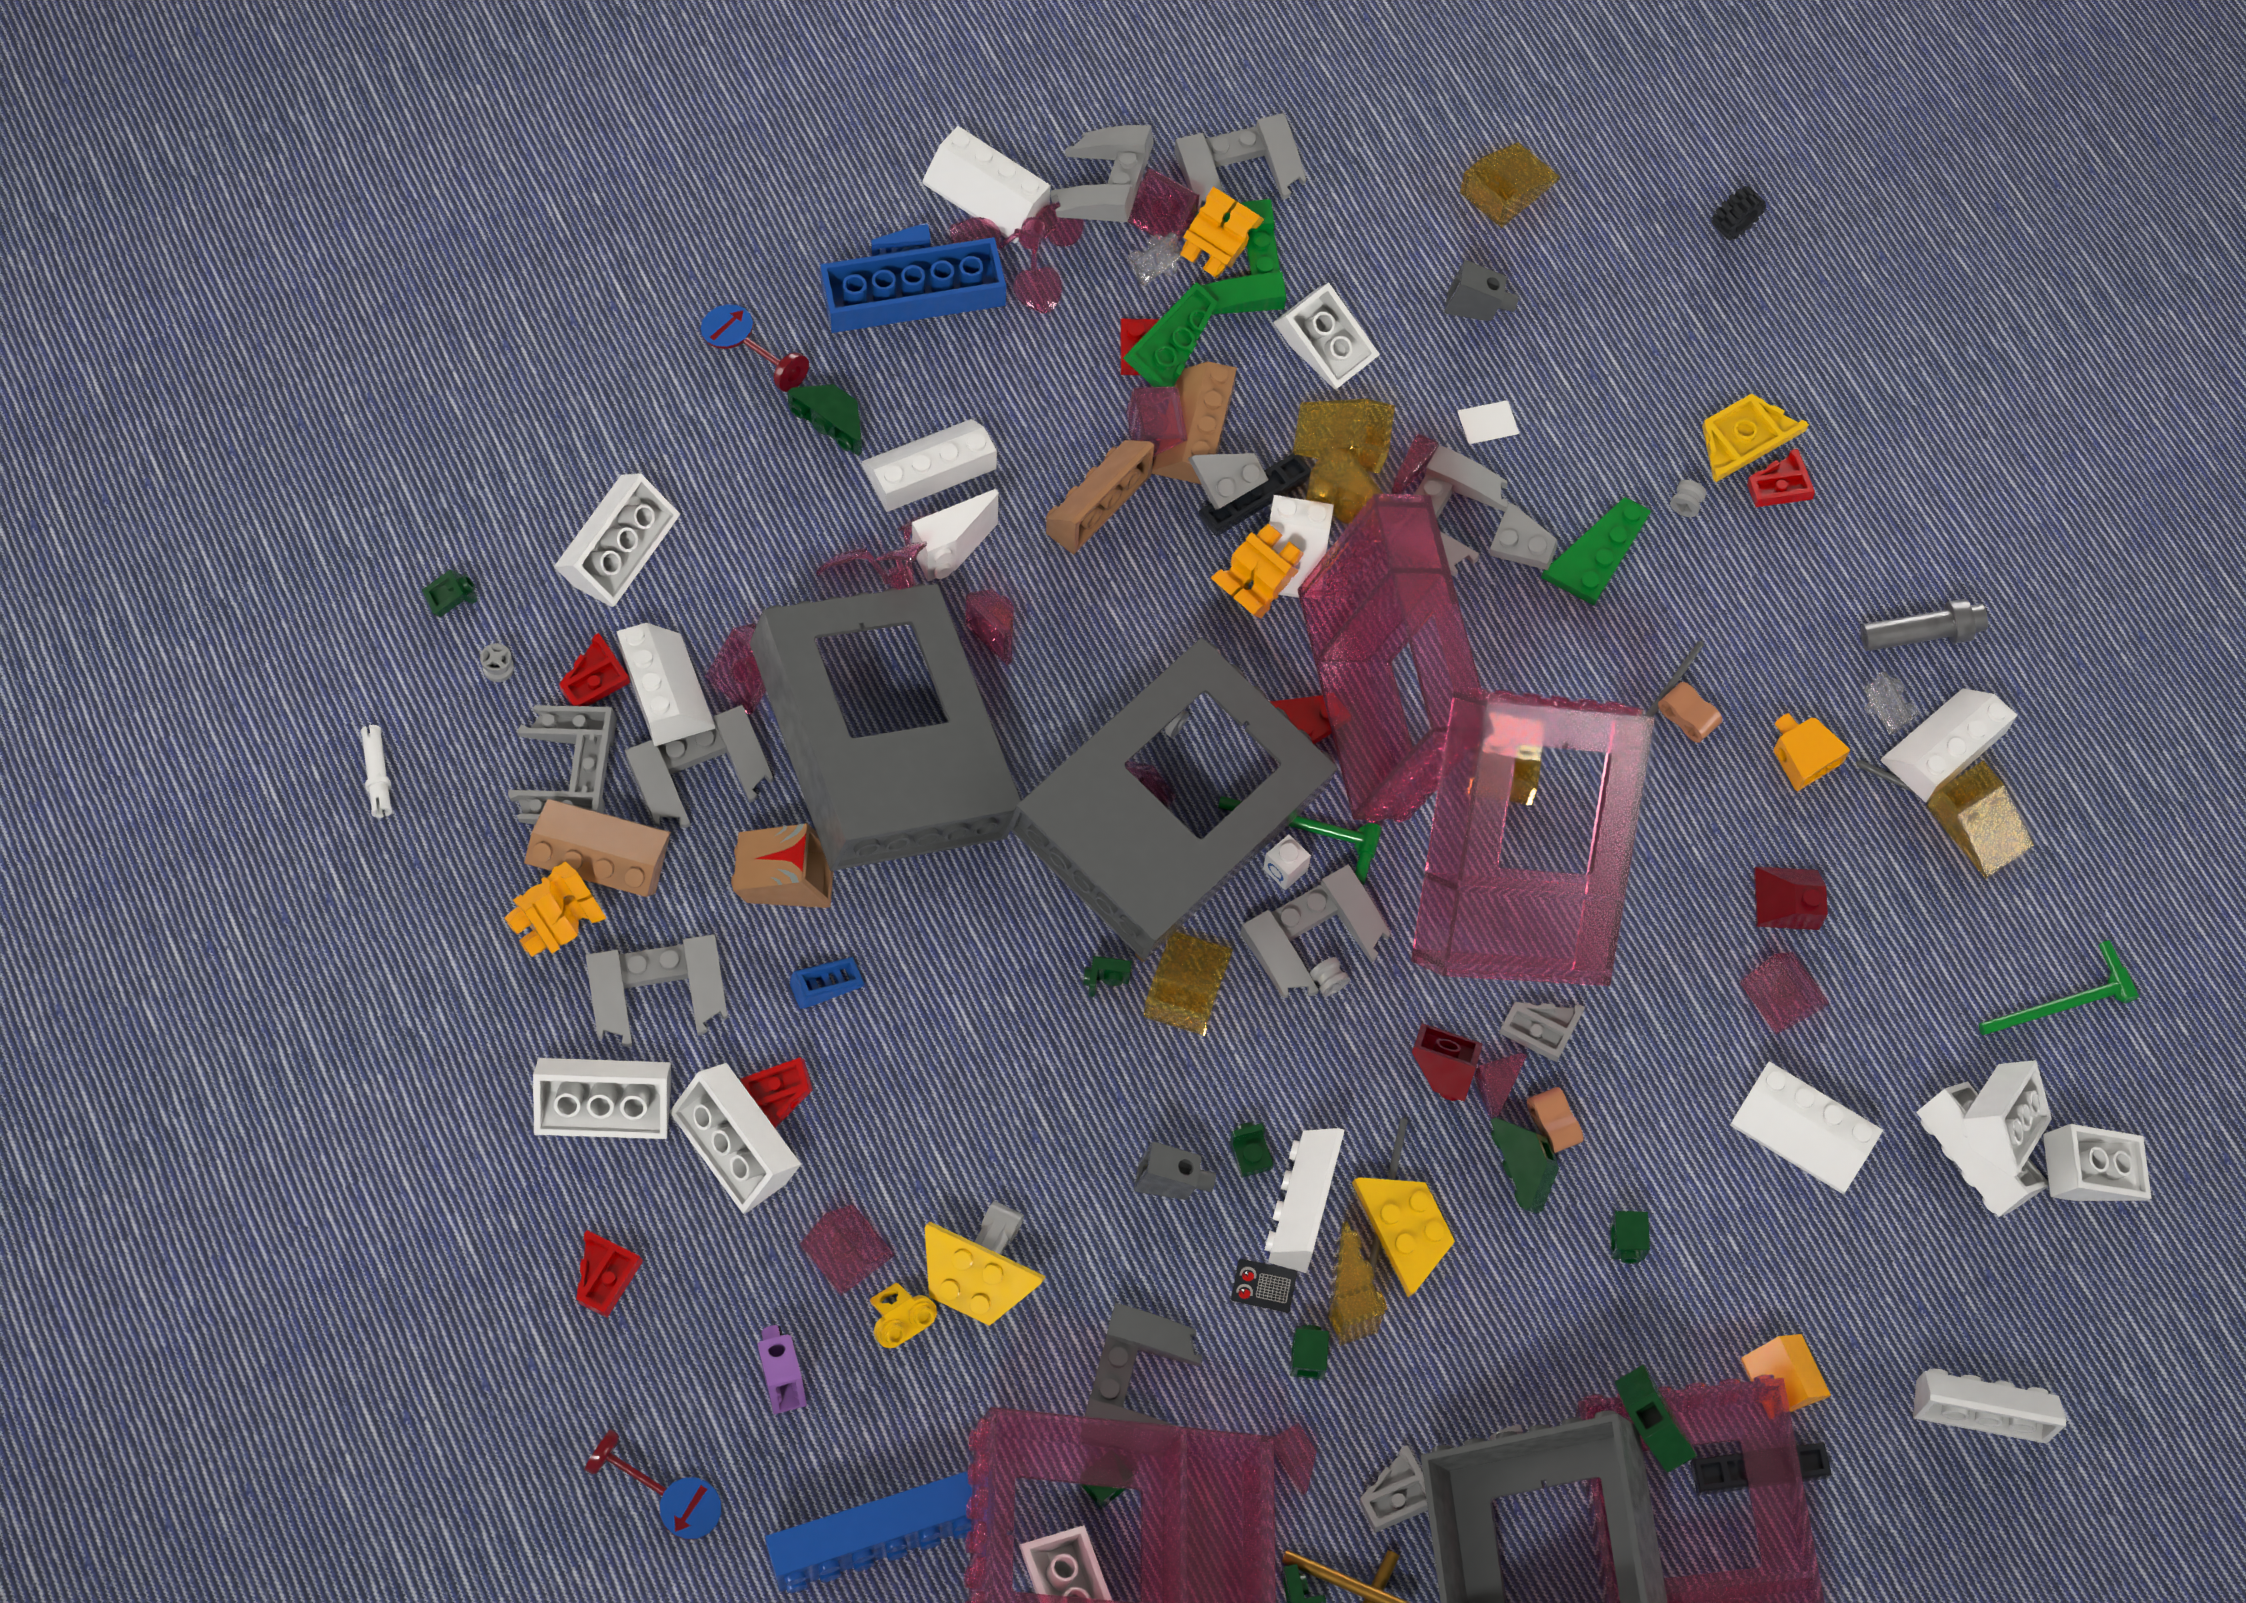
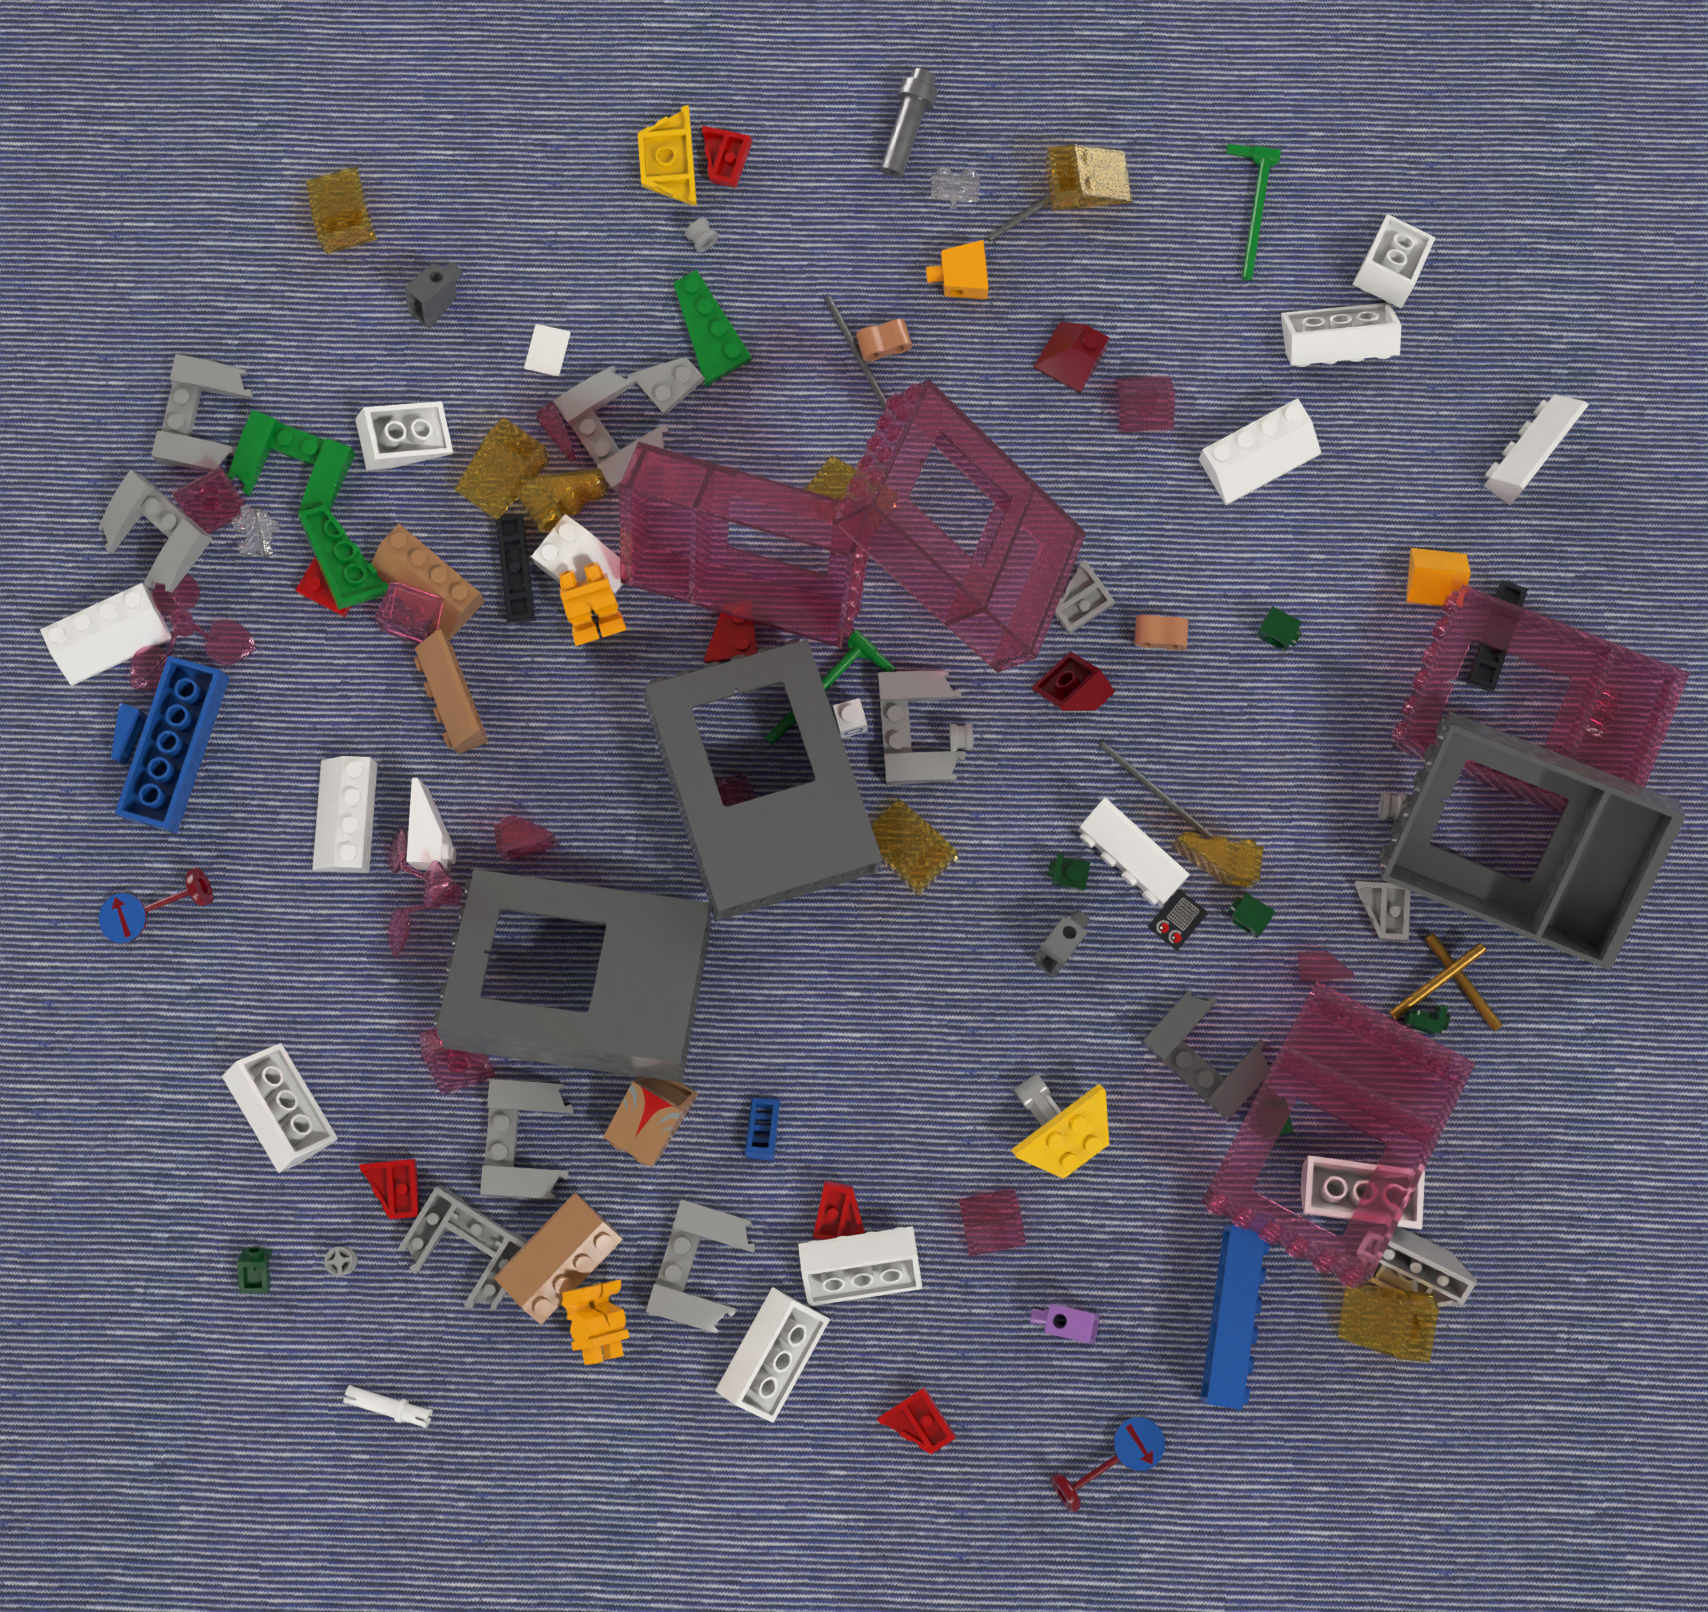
camera: 50 degrees left, 15 degrees up
white slope [616,623,715,746] -> none
dark green slope [788,384,862,456] -> none
yellow bracket [870,1283,937,1348] -> none
dark green bracket [1083,956,1132,997] -> none
light orange hips [1180,186,1264,278] -> none
light grey wing [1188,453,1269,510] -> none
yellow wing [1352,1177,1455,1297] -> none
clear pink slope [1474,1053,1527,1119] -> none
dark green slope [1490,1117,1559,1214] -> none
dark green slope [1614,1364,1698,1473] -> none
black tyre [1711,186,1766,241] -> none
white slope [1880,688,2017,803] -> none
white slope [1961,1060,2052,1176] -> none

